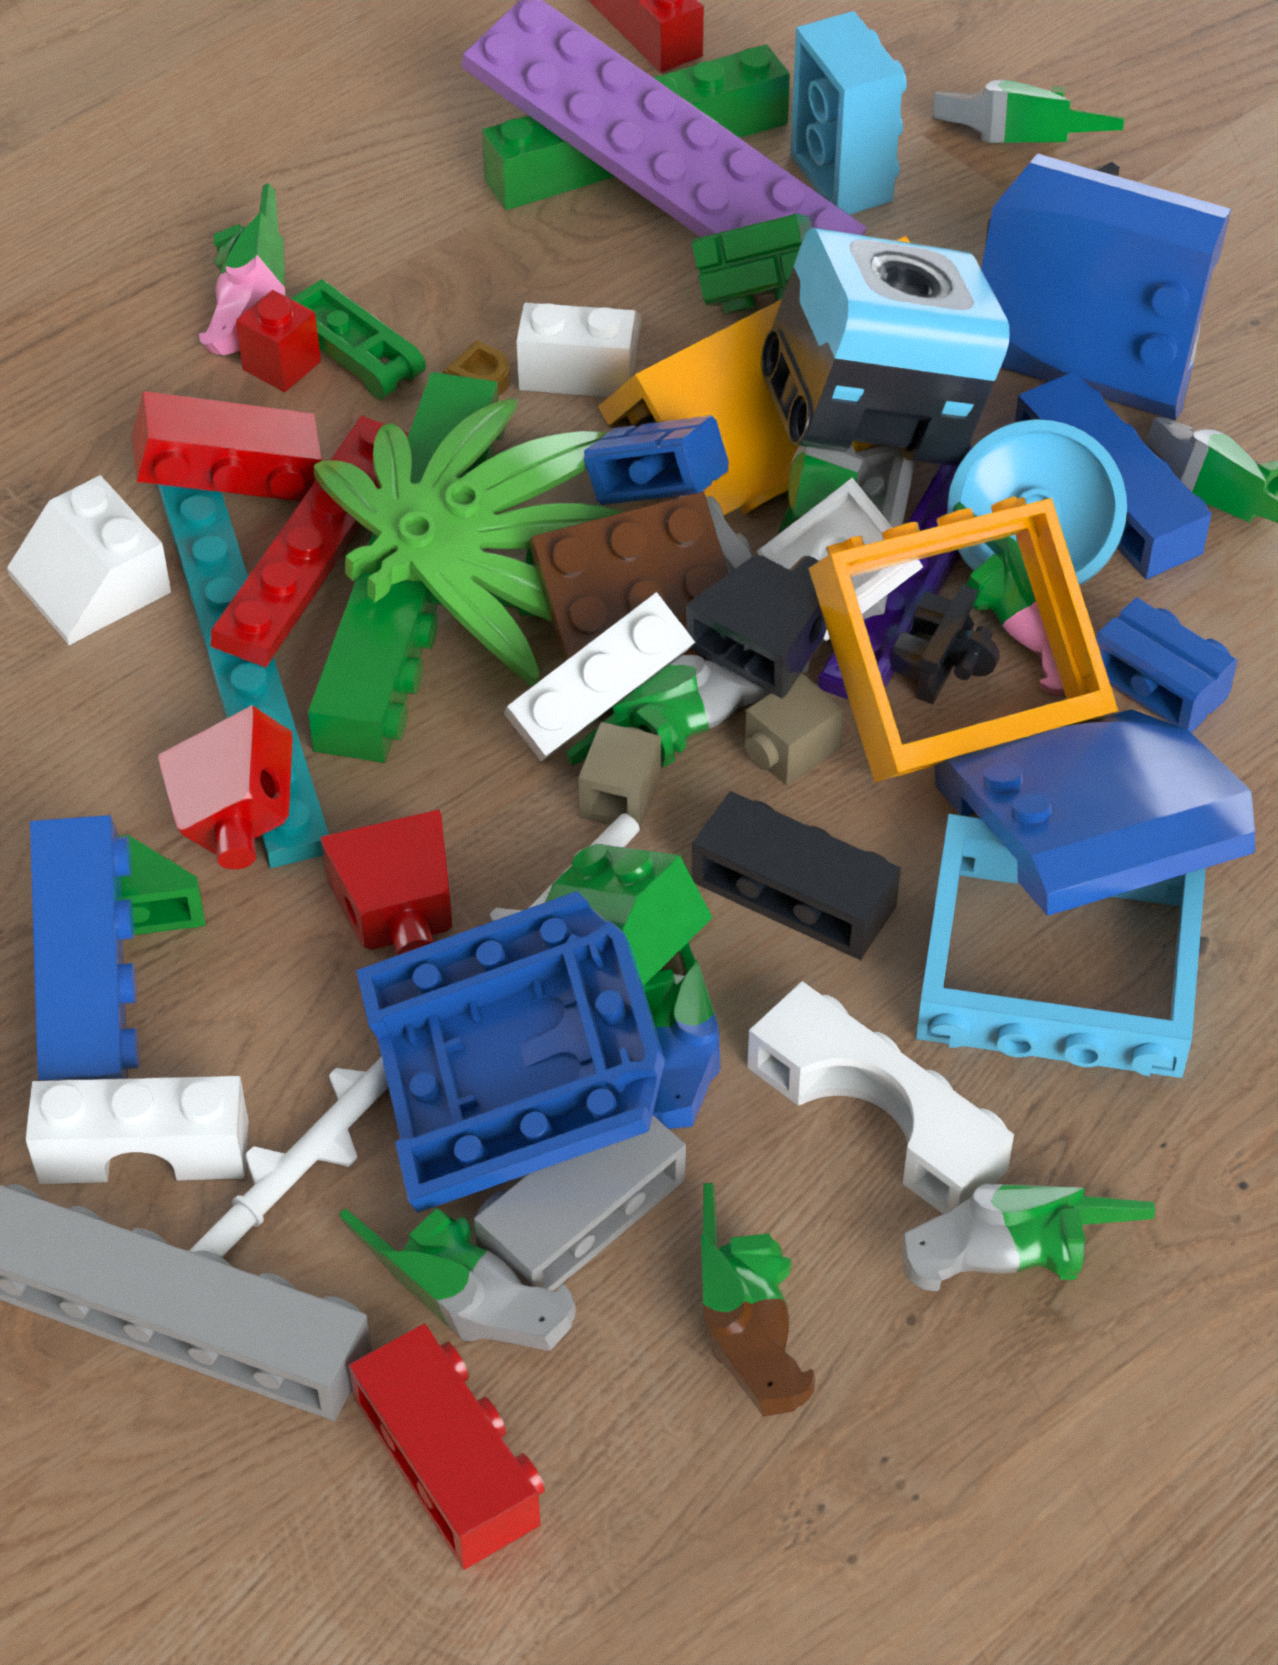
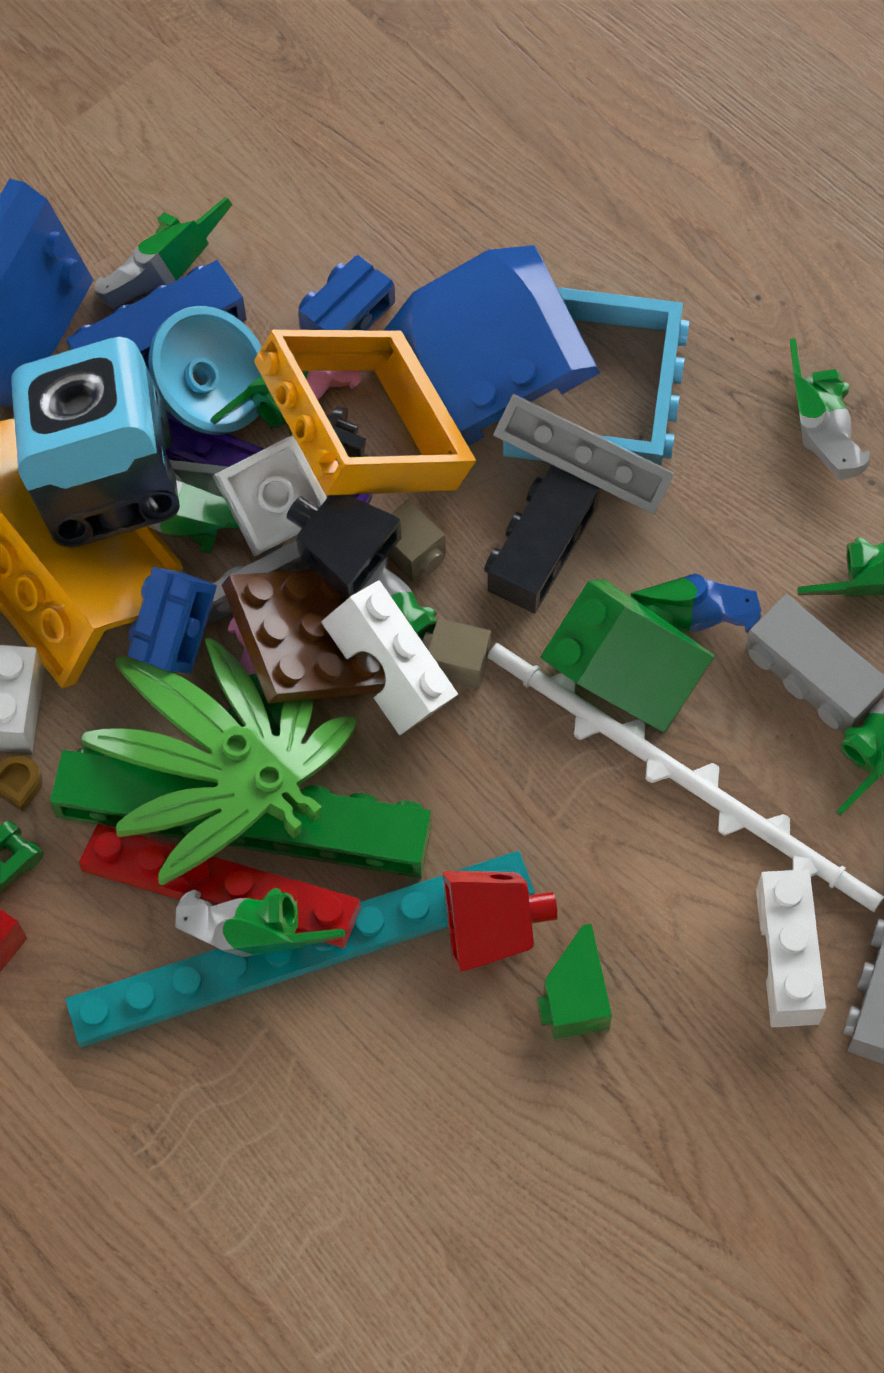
camera: 90 degrees left, 15 degrees up
white slope [7,475,171,645] -> none
blue brick [30,815,140,1081] -> none
brick [132,391,322,501] -> none
red torso [320,809,453,955] -> none
blue wedge [356,891,665,1213] -> none
white arch [747,981,1014,1214] -> none
none -> green animal [175,888,345,957]
none -> light grey plate [493,394,675,514]

